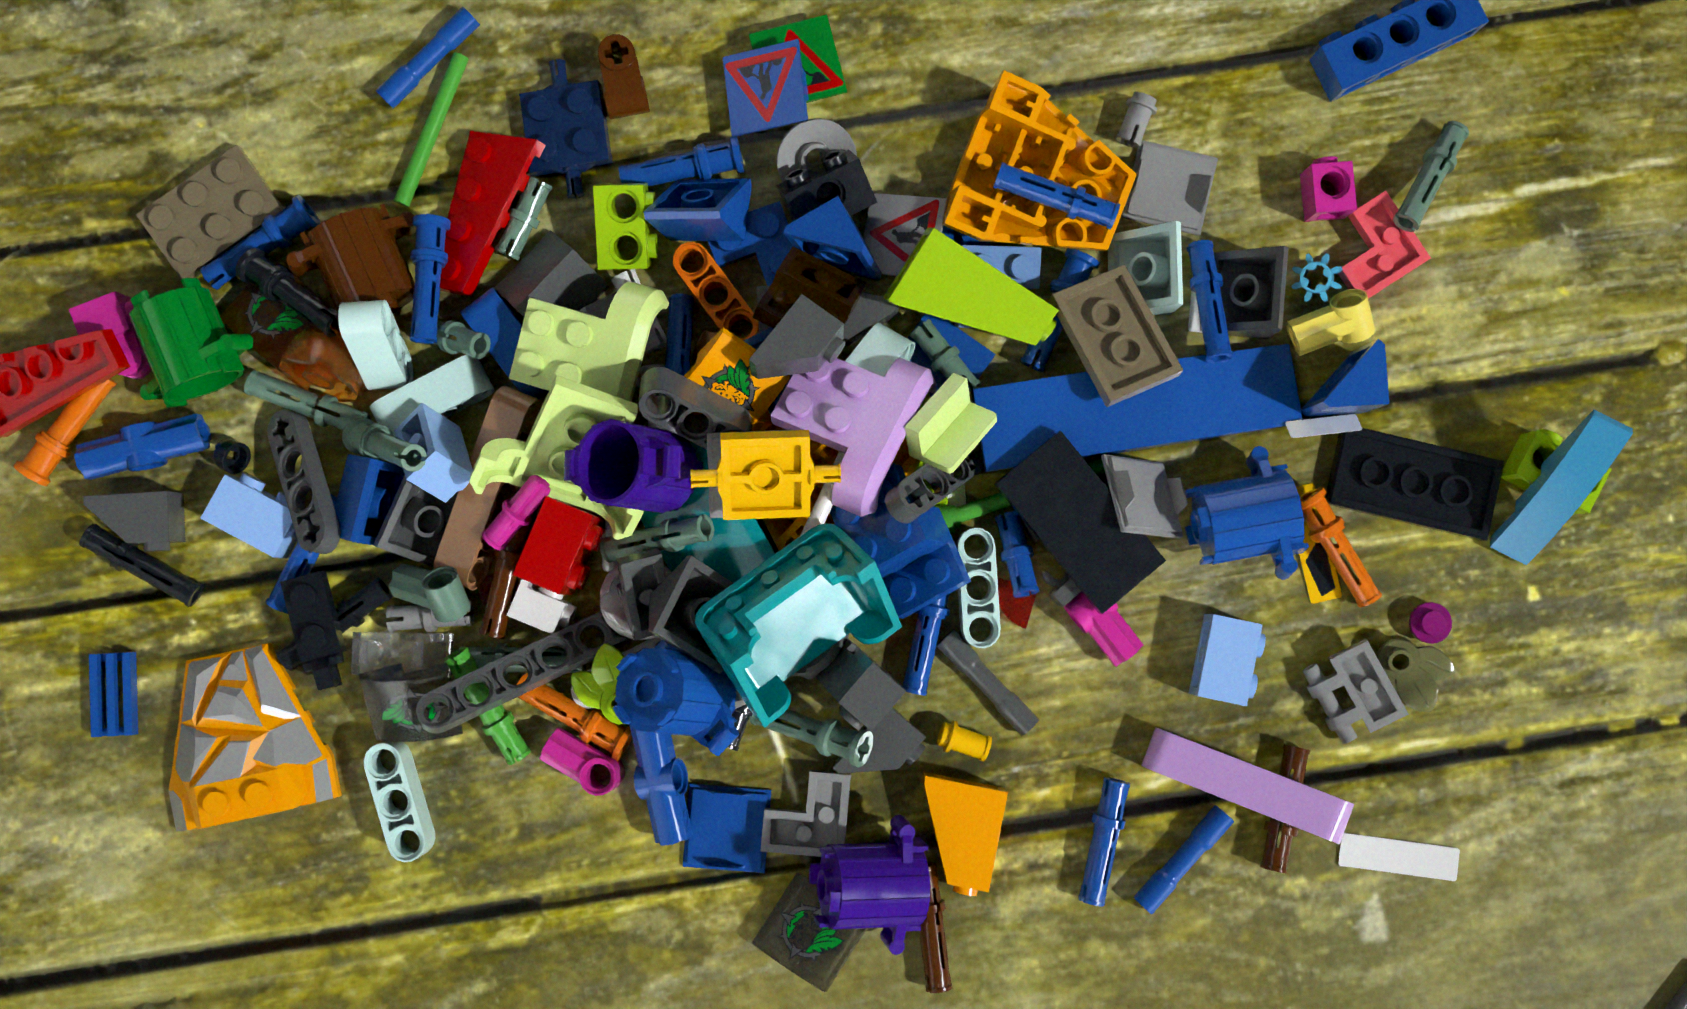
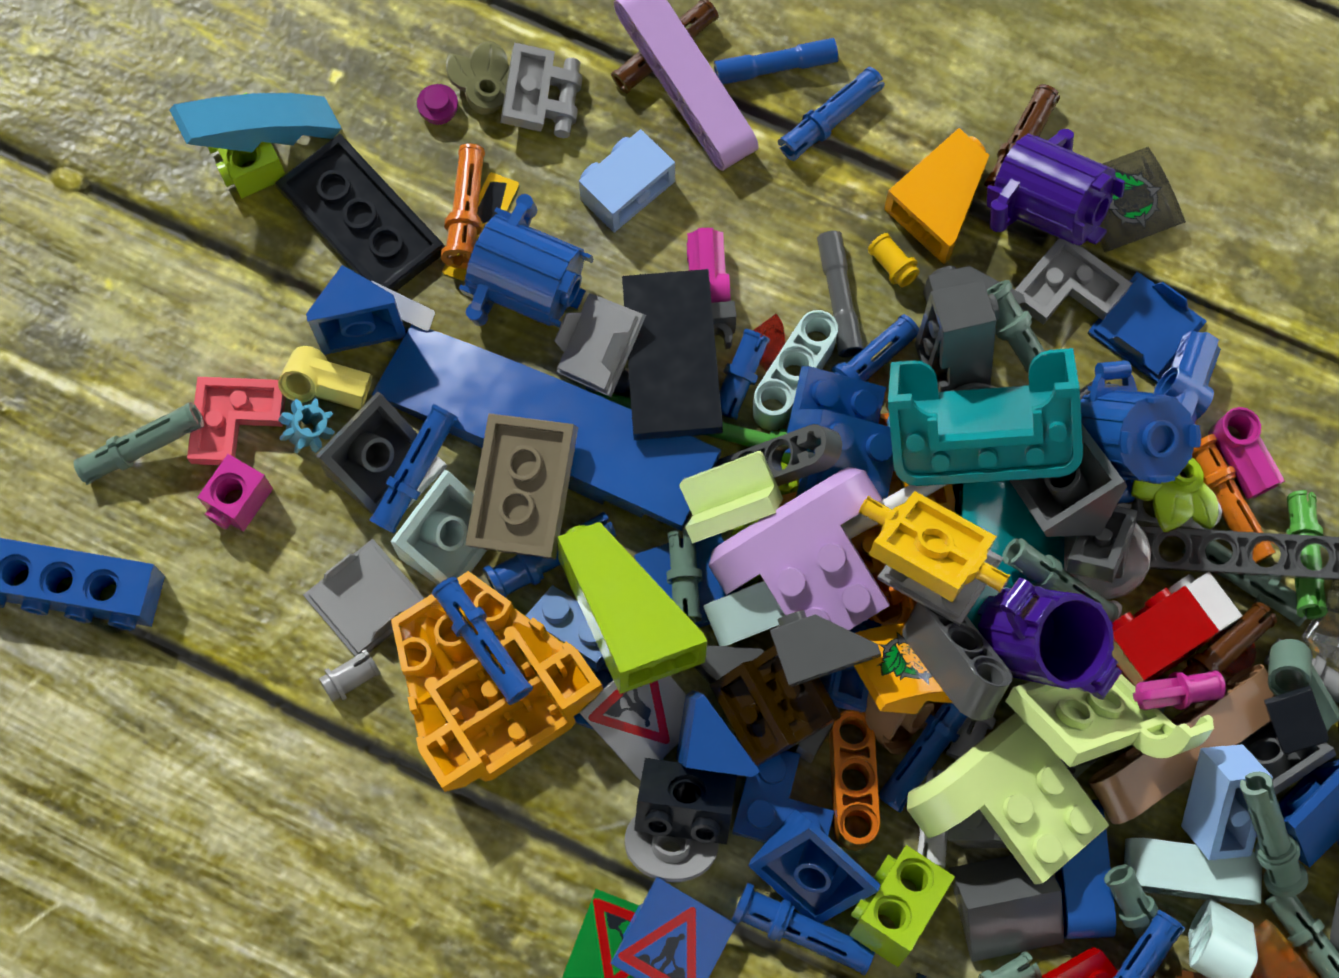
camera: 140 degrees left, 15 degrees down
none -> black slope [1264,685,1329,754]

